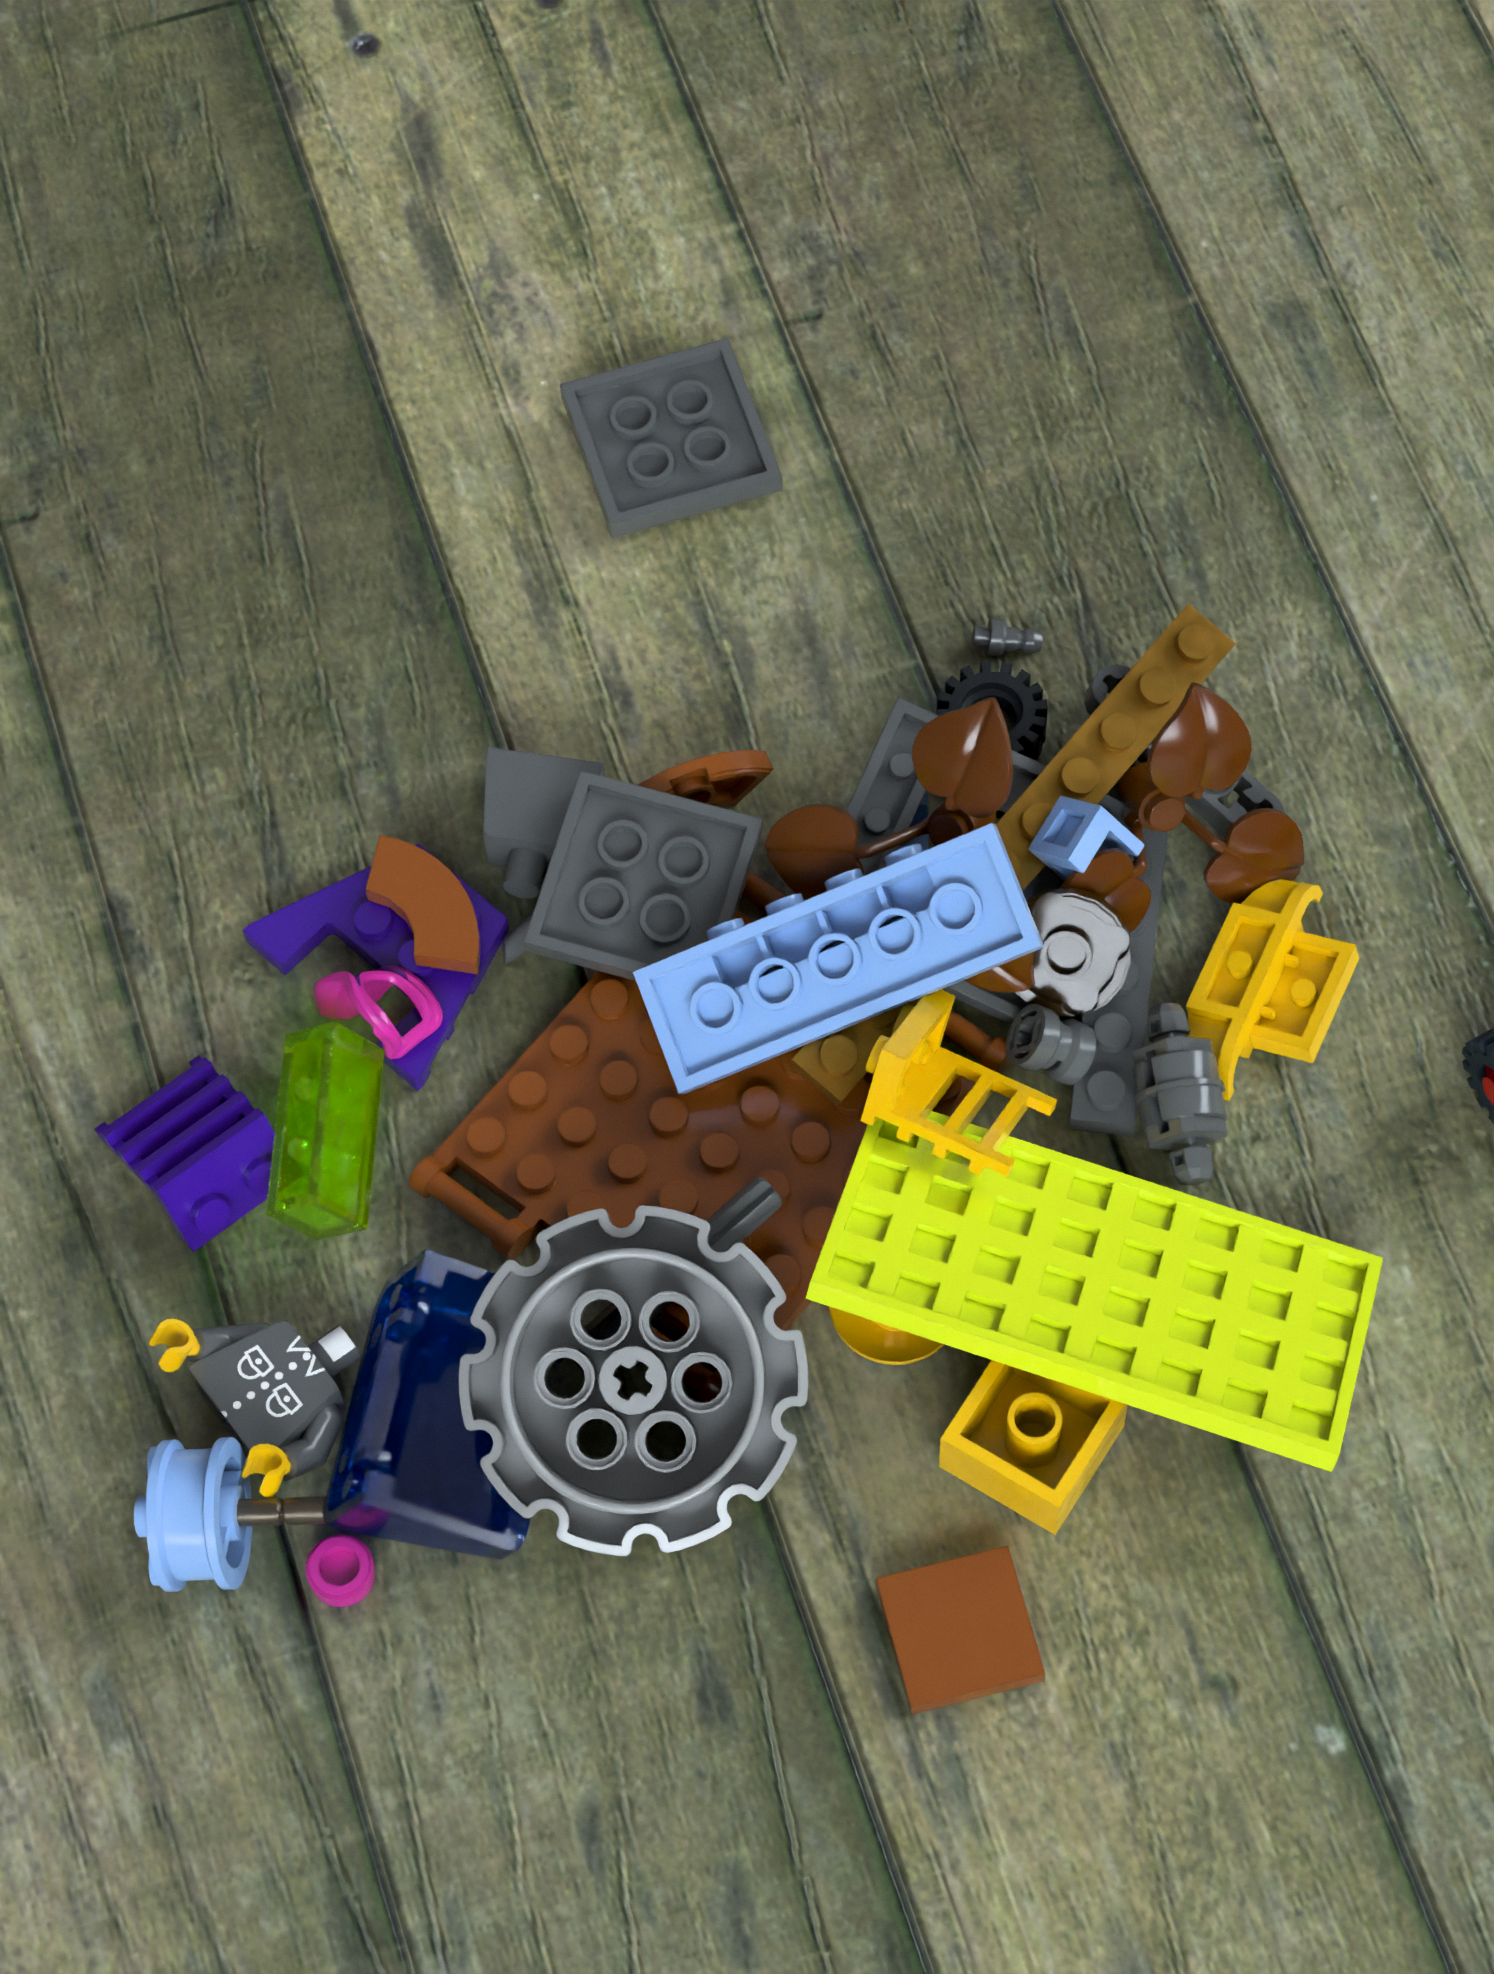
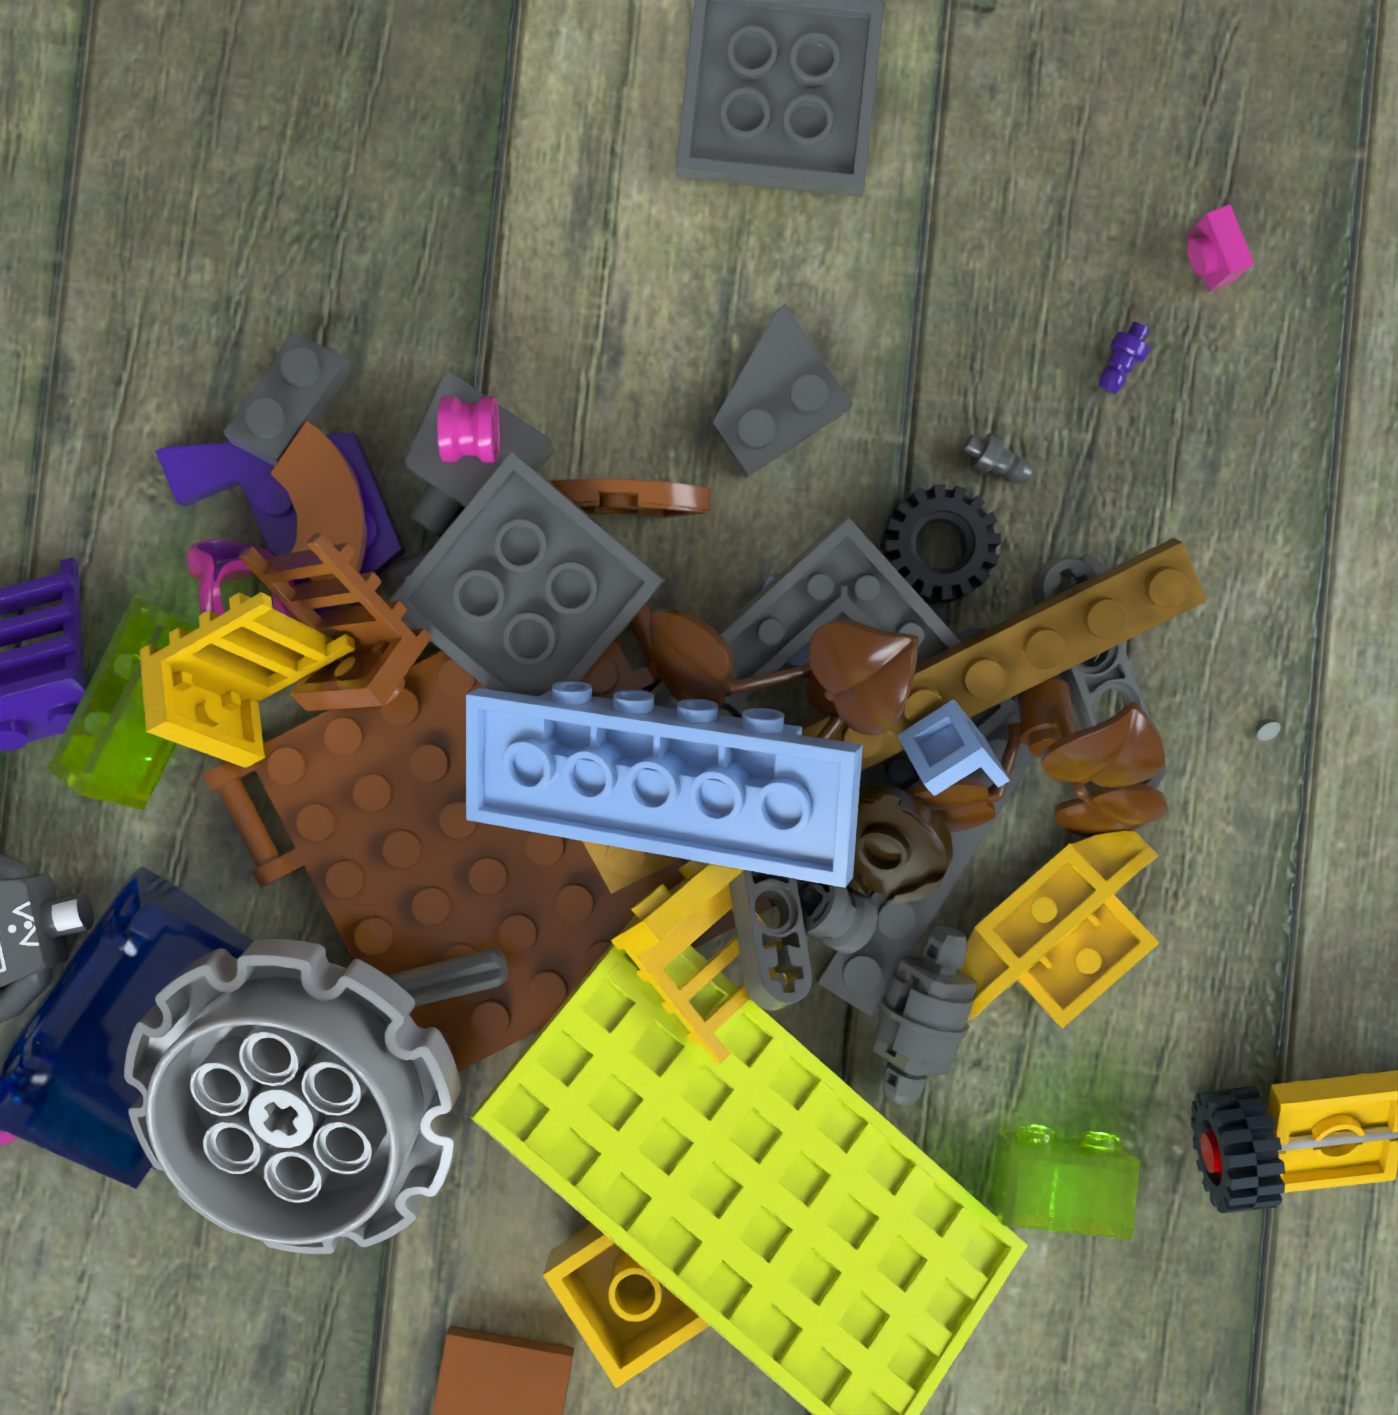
camera: 25 degrees right, 25 degrees up
none -> yellow plate [140,592,356,768]
none -> dark grey plate [223,331,352,467]
none -> dark orange plate [238,533,432,711]
none -> dark pink wheel [437,396,500,463]
none -> dark grey wing [712,304,852,478]
none -> dark grey beam [729,870,812,1011]
none -> clear neon green brick [990,1124,1141,1240]
none -> dark purple piece [1098,322,1151,395]
none -> dark pink plate [1187,204,1254,292]
none -> light grey piece [1256,719,1281,741]

